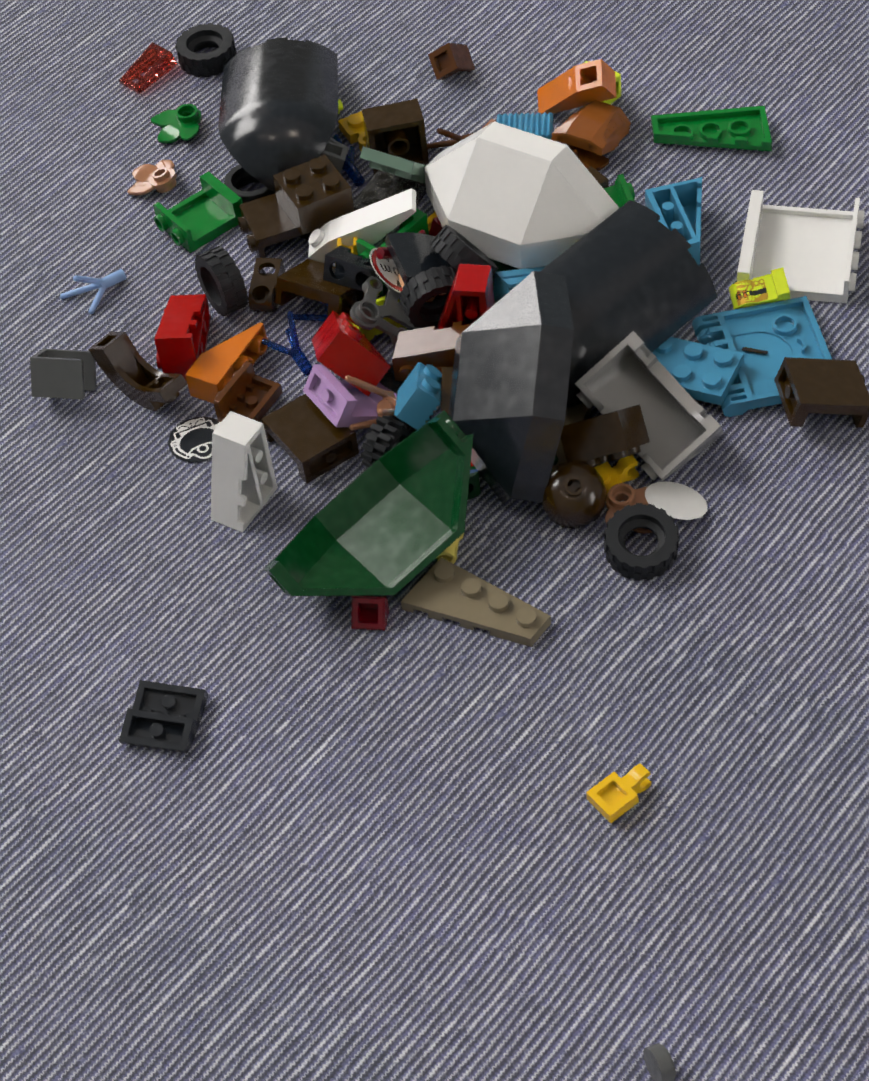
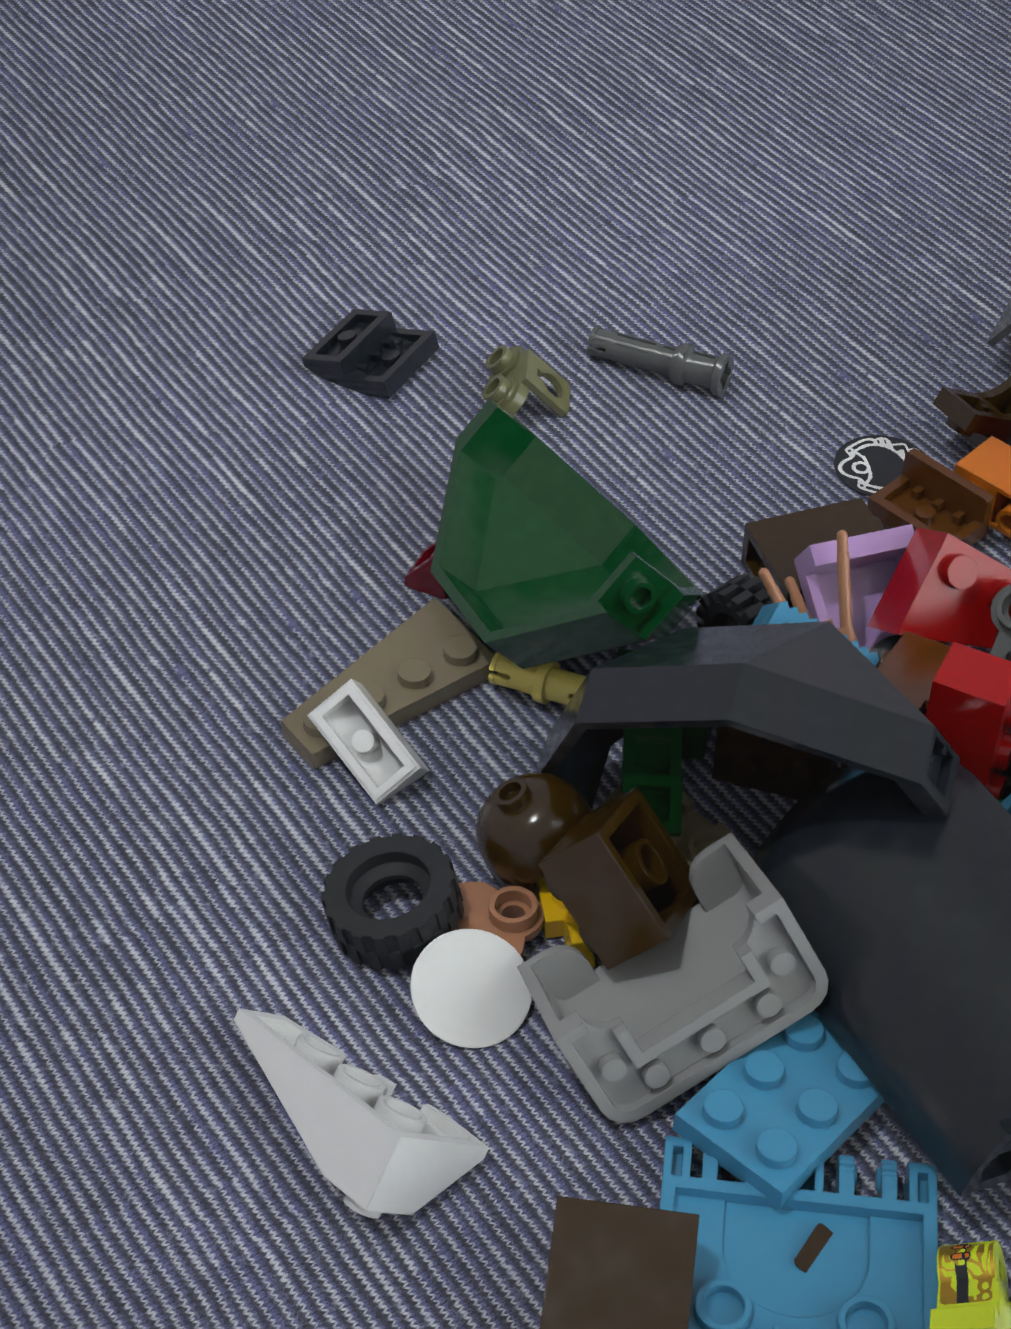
camera: 100 degrees right, 5 degrees down
white wedge [211,411,278,532] -> none
none -> white wedge [234,1008,489,1218]
none -> white slope [307,679,429,805]
none -> olive bracket [482,345,570,417]
none -> dark grey pin [587,325,734,397]

